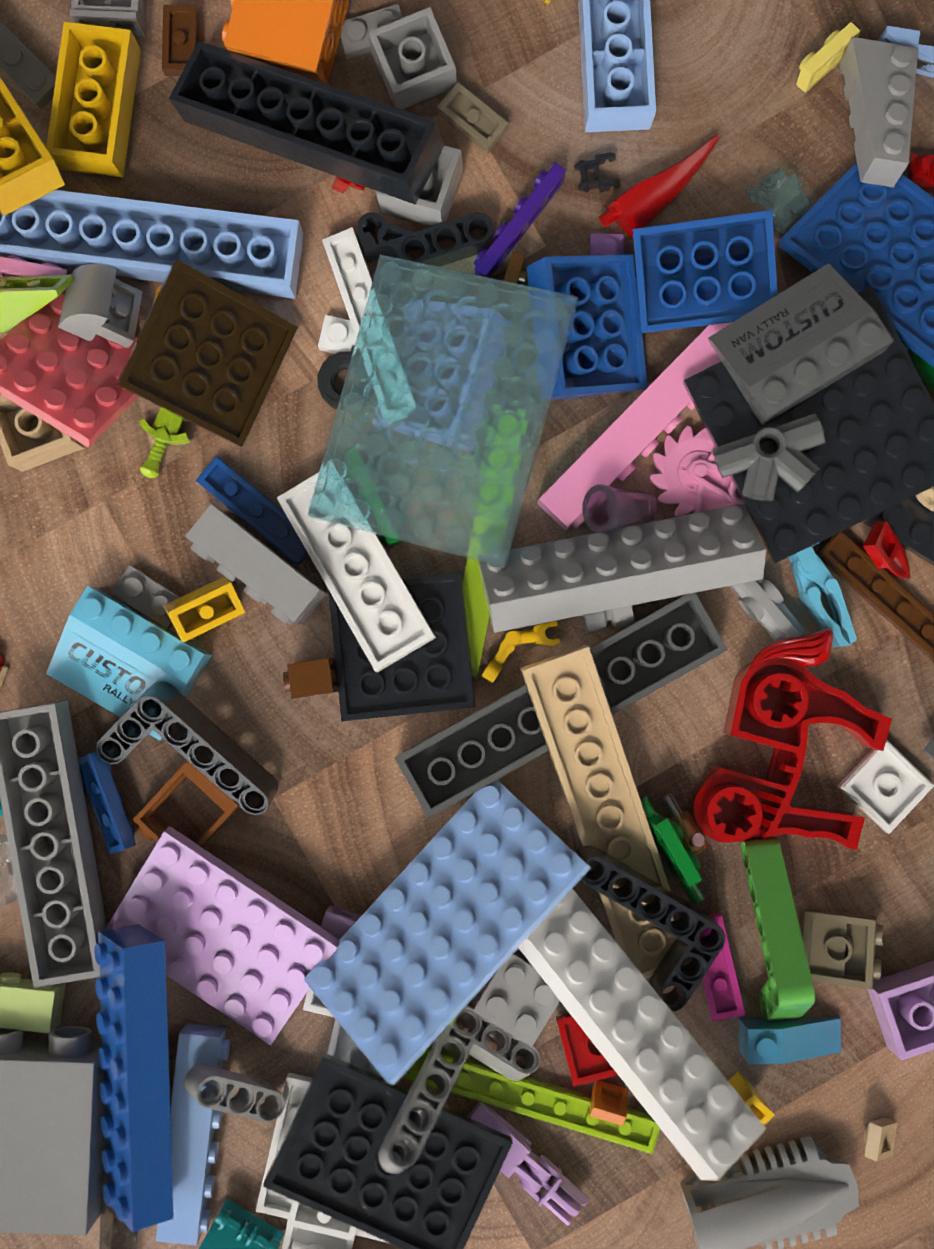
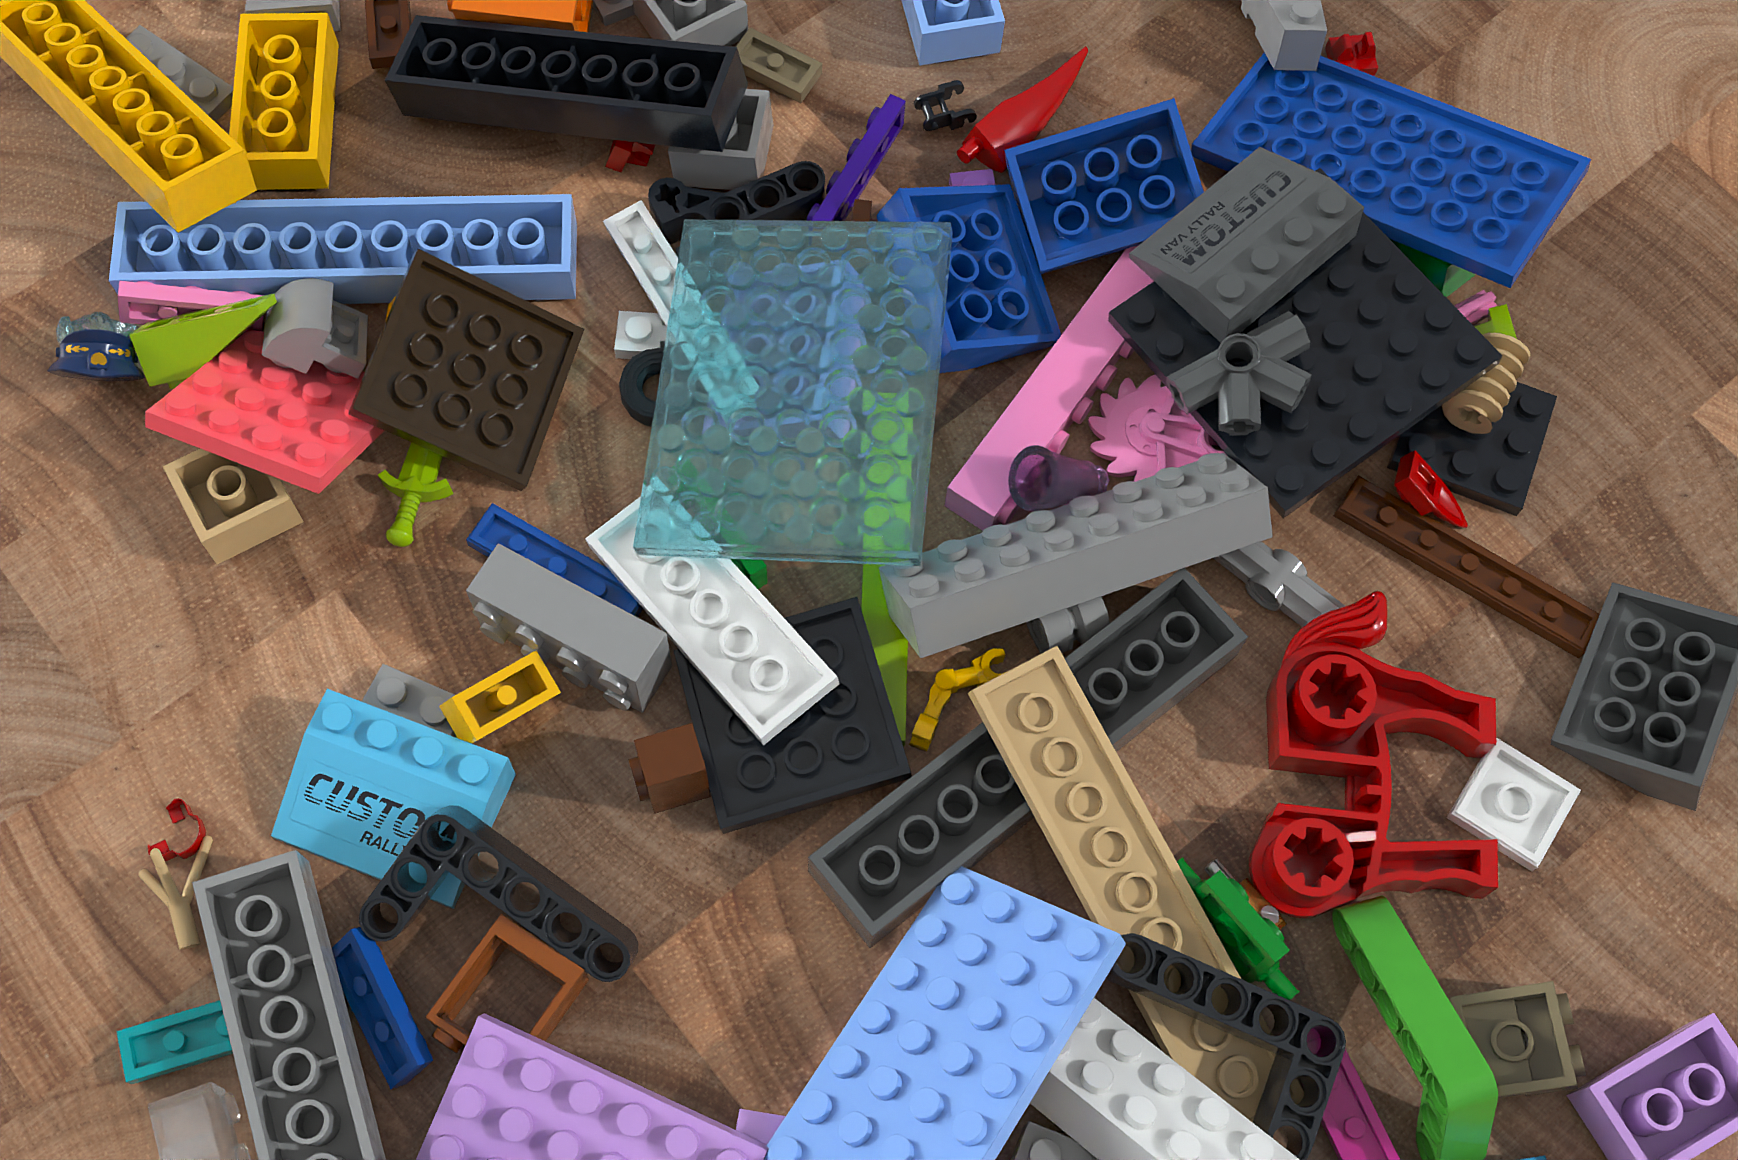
camera: 15 degrees left, 20 degrees down
clear light blue piece [746,168,810,234] -> none
medium azure arm [788,543,857,647] -> none

